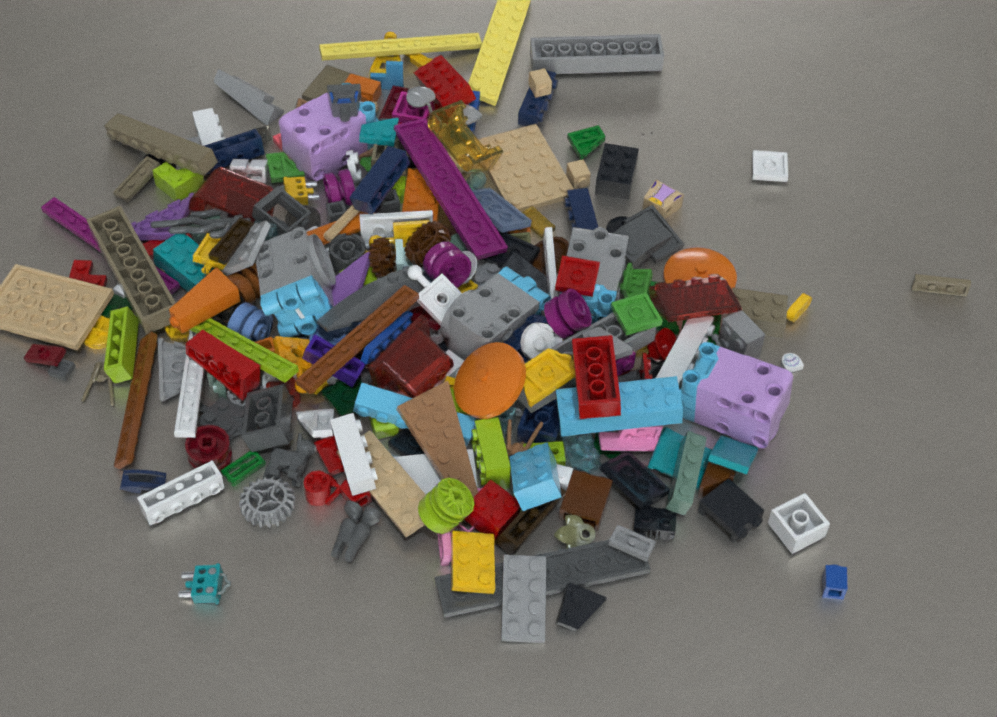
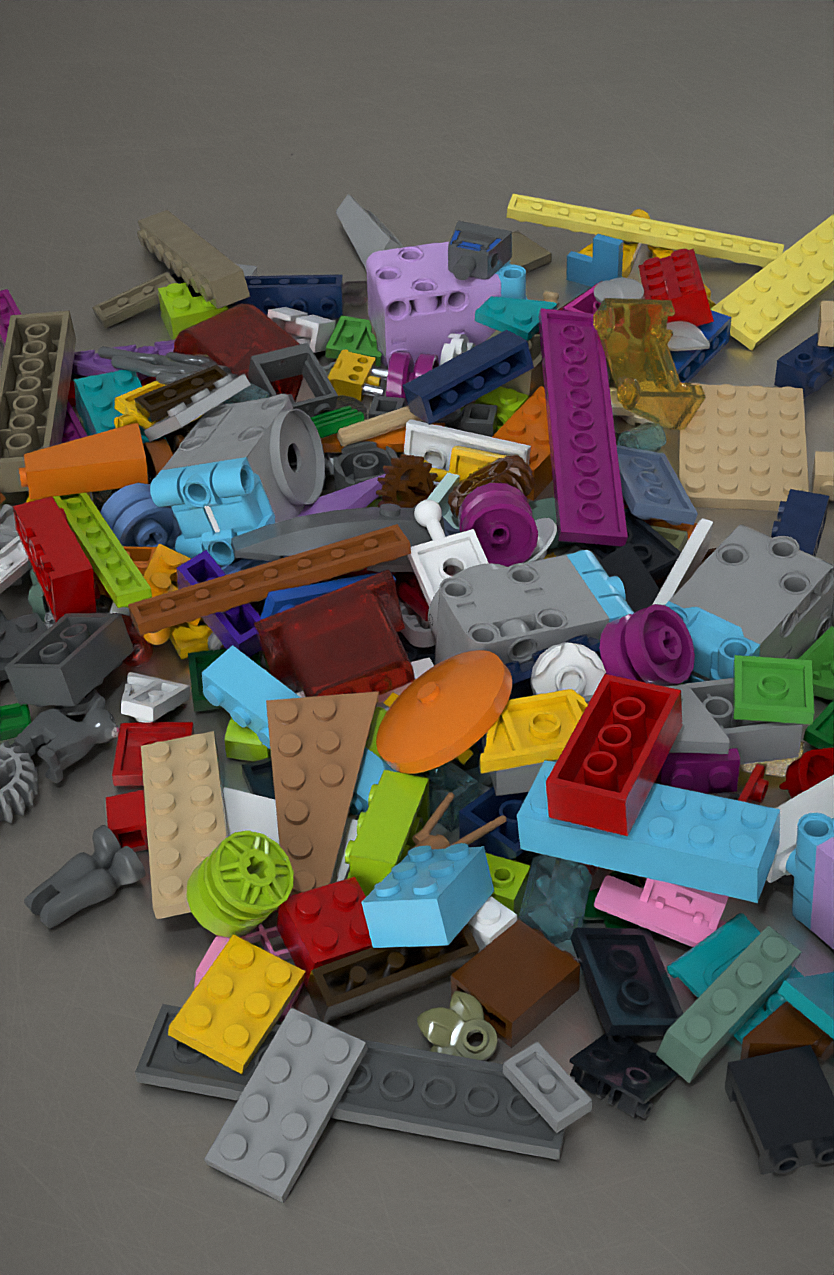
camera: 30 degrees right, 10 degrees down
white brick [192,108,225,146] -> none
red piece [303,470,341,506] -> none
white brick [330,413,378,496] -> none
orange brick [344,73,382,102] -> none
clear yellow tile [522,206,556,238] -> none
red plate [555,255,600,297] -> none
black wing [555,582,607,631] -> none
none -> green tile [310,406,364,439]

